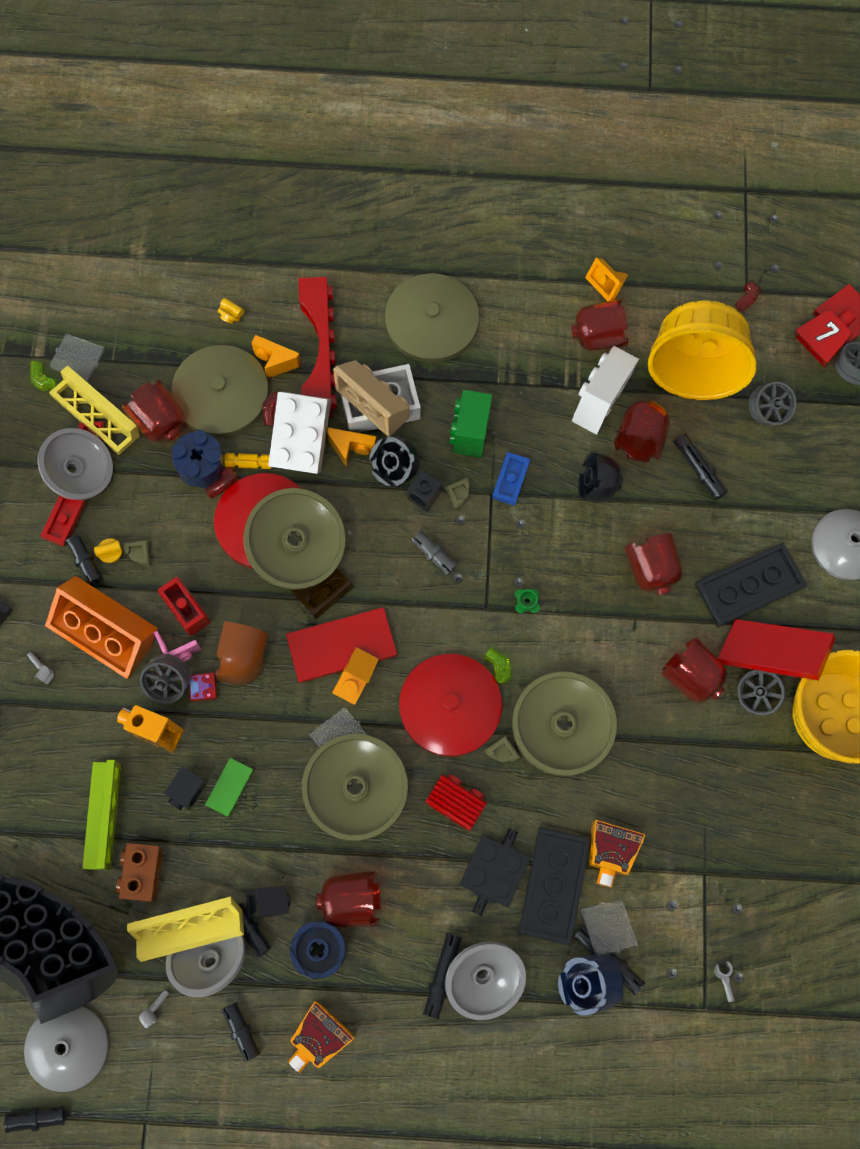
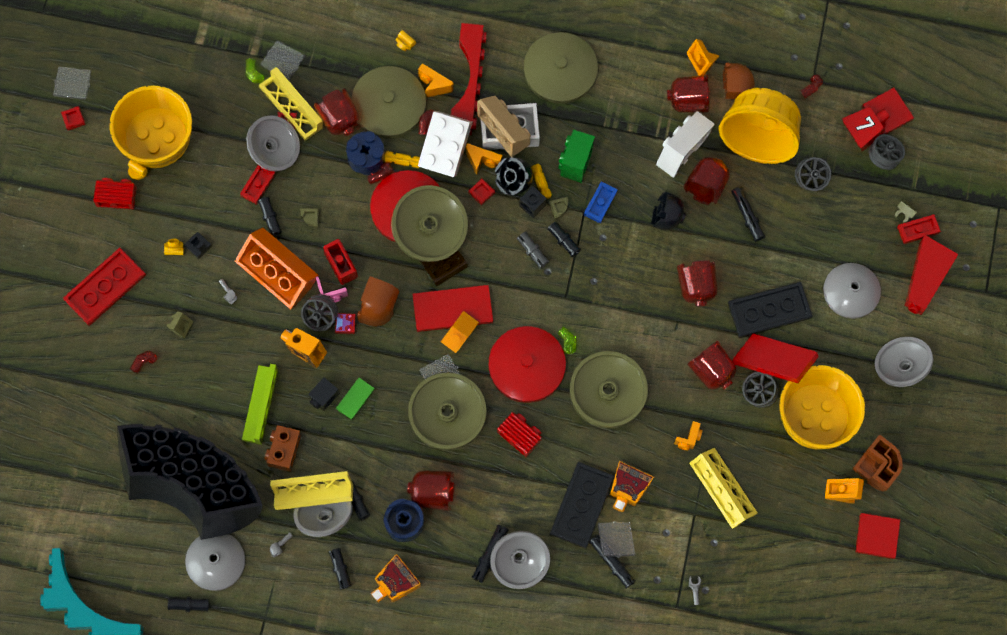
camera: 10 degrees right, 0 degrees up
yellow plate [94,539,123,563] -> none
black brick [246,886,290,919] -> none
black plate [460,828,530,917] -> none
olive tile [484,736,520,763] -> none
green plate [515,589,540,614] -> none
dark blue brick [558,954,623,1016] -> none
none -> red tile [468,179,495,205]
none -> yellow axle [531,164,552,199]
none -> black pin [547,222,581,257]
none -> light orange bracket [674,421,703,450]
none -> light yellow fence [689,448,758,529]
none -> dark orange brick [723,63,755,99]

